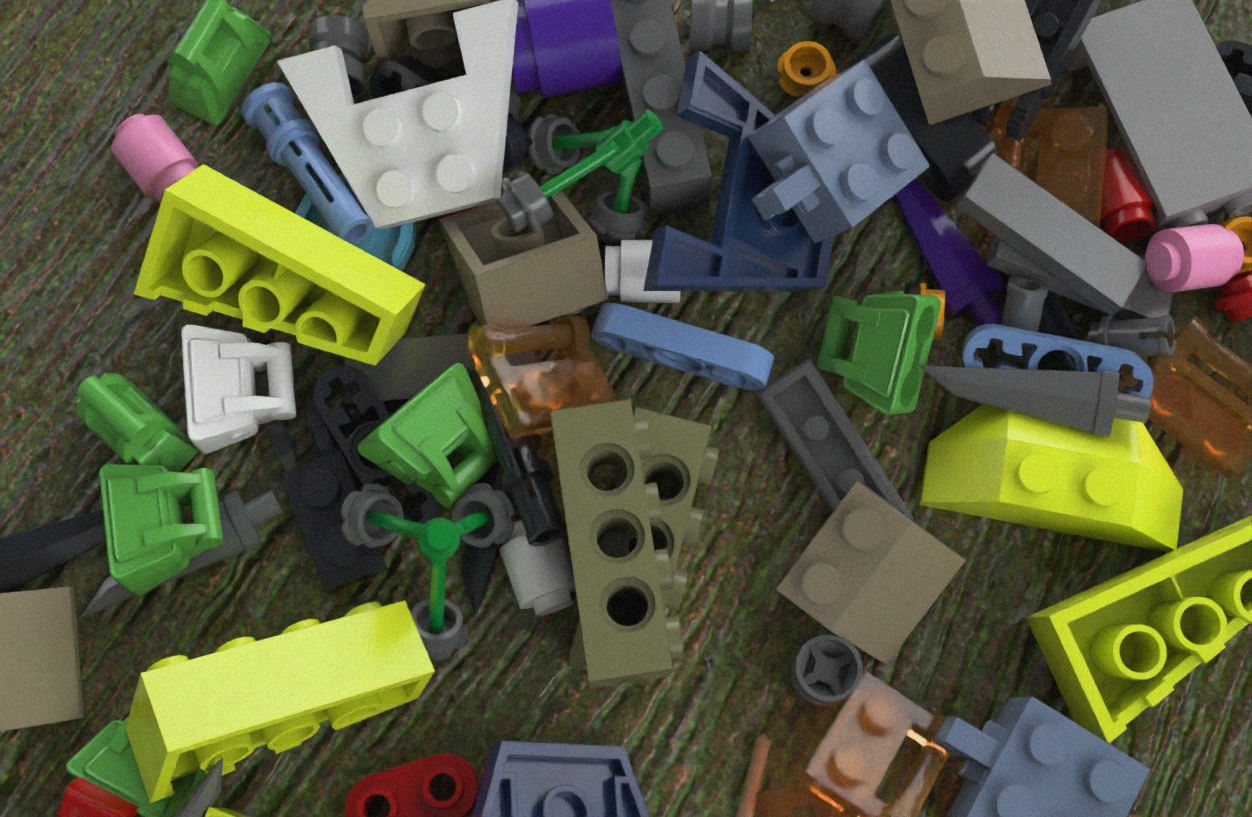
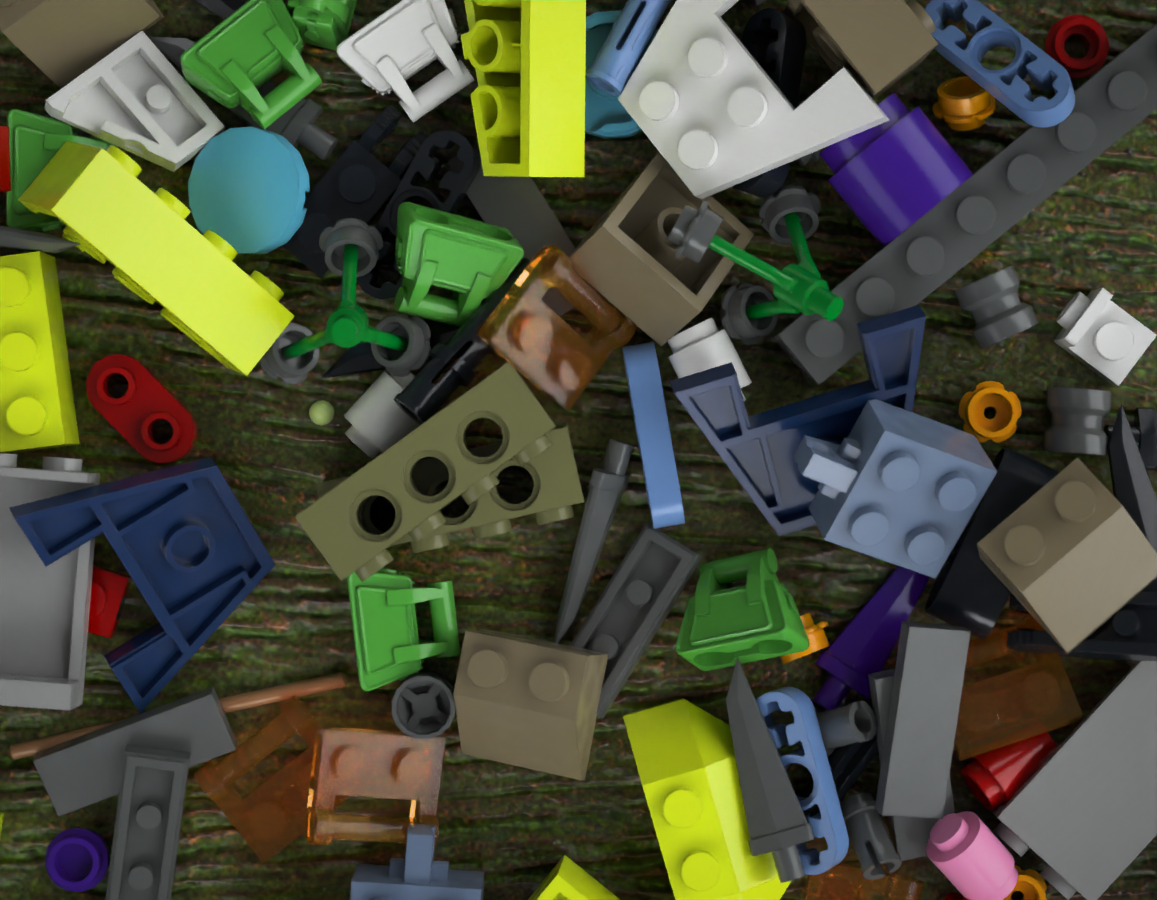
camera: 60 degrees right, 15 degrees up
none -> white wing [44,31,225,172]
none -> medium azure tile [188,126,310,254]
none -> yellowish green piece [309,400,334,425]
none -> bright green piece [347,568,461,691]
none -> dark grey bar [554,438,634,643]

